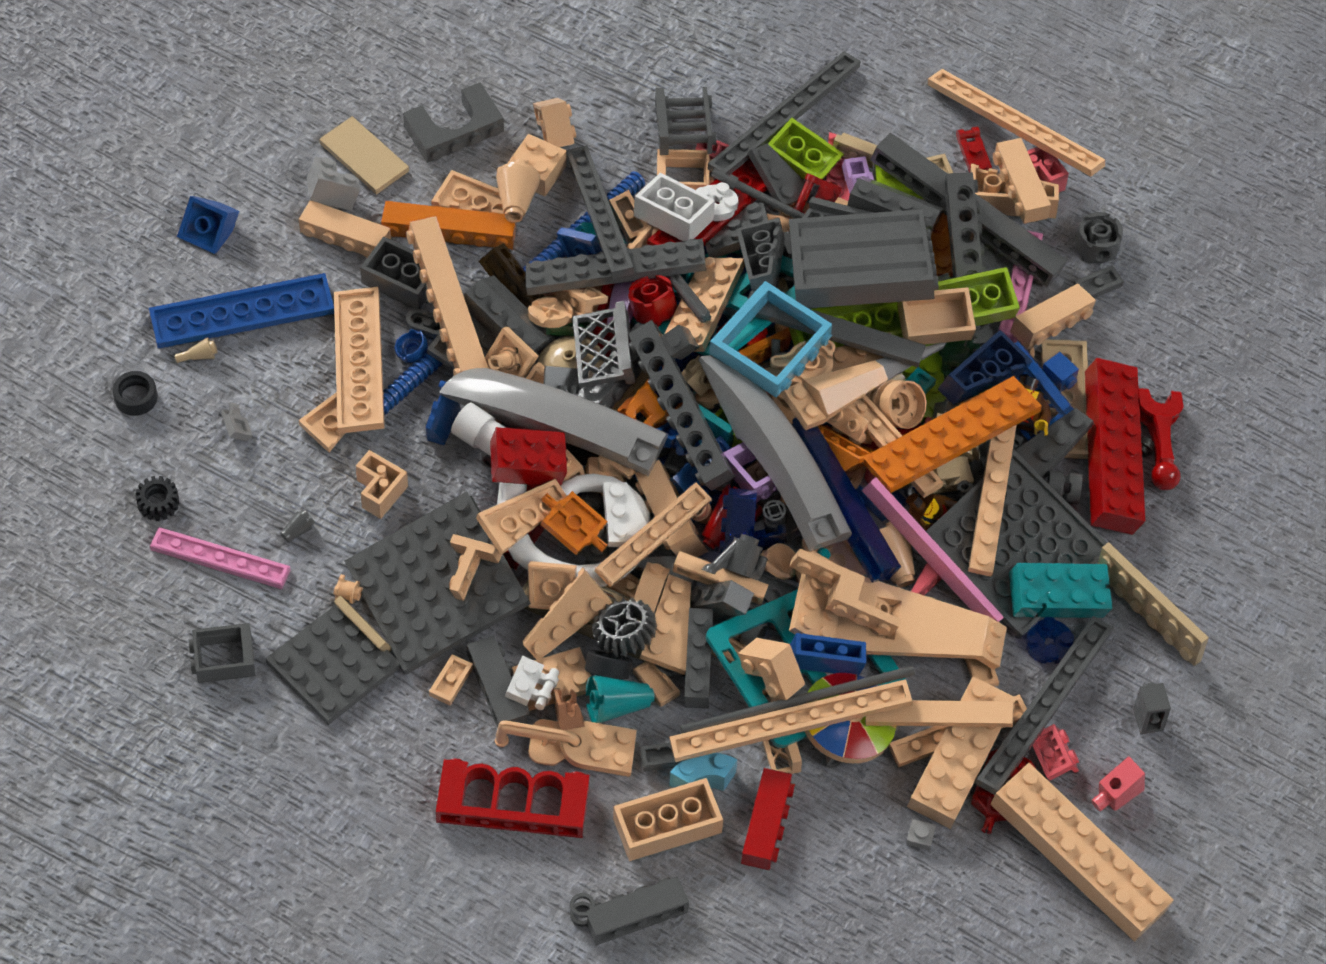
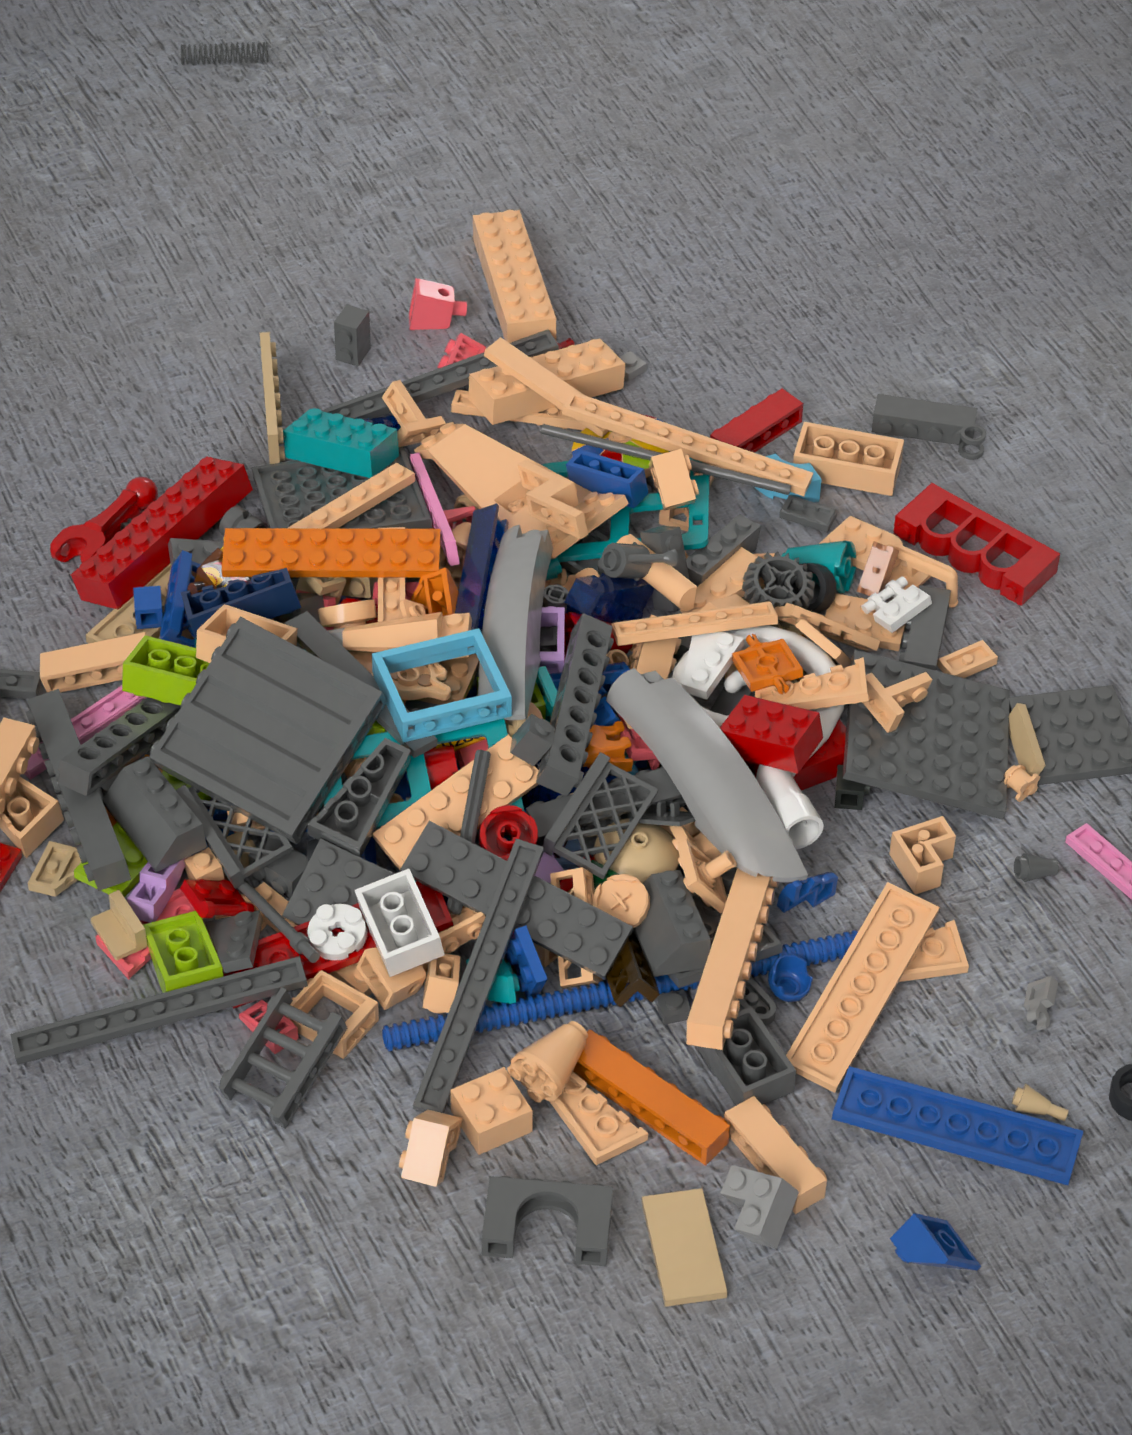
camera: 145 degrees left, 10 degrees down
none -> light nougat bracket [382,380,446,447]

